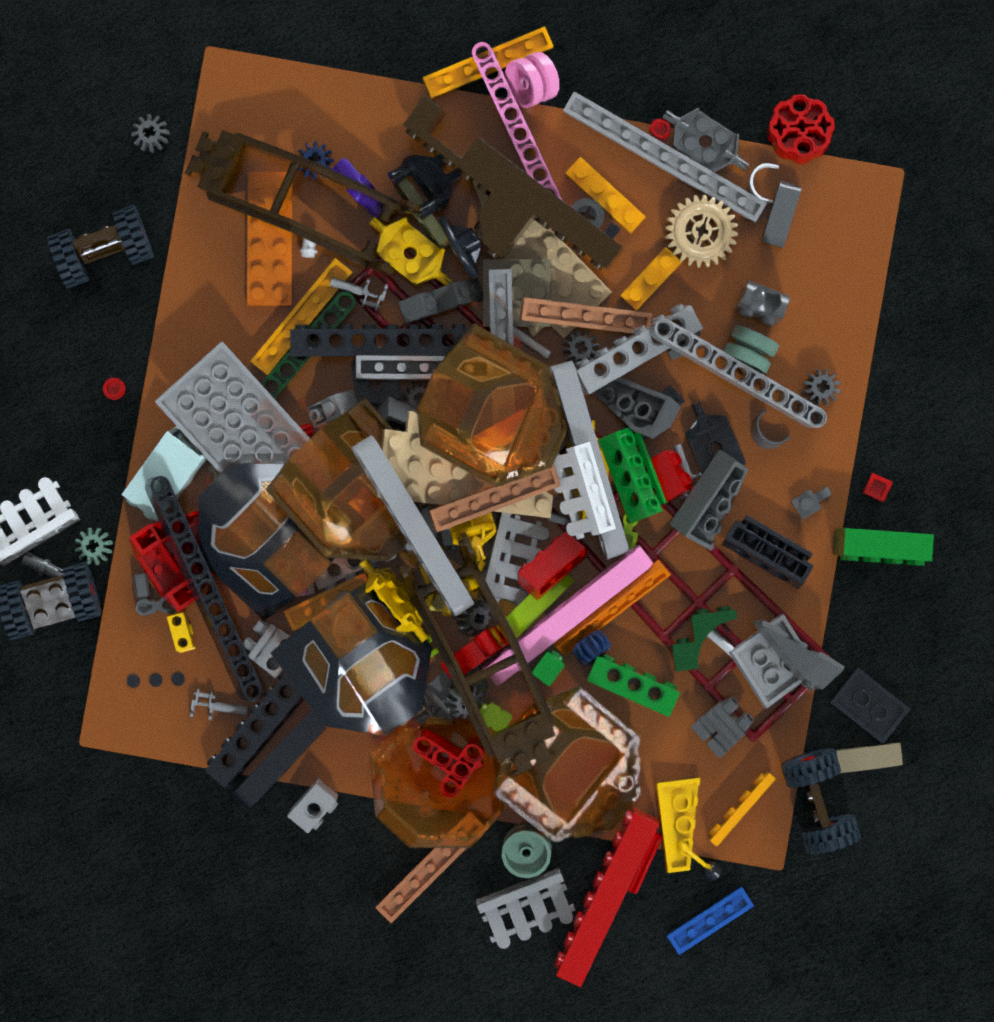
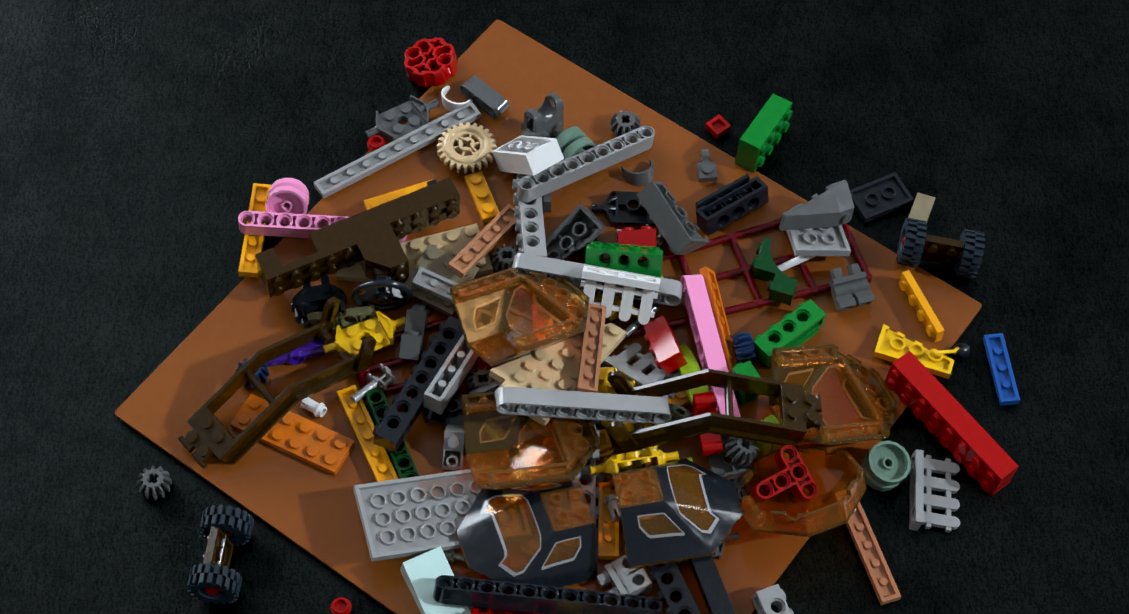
camera: 65 degrees left, 30 degrees down
none -> white brick [492,135,564,176]

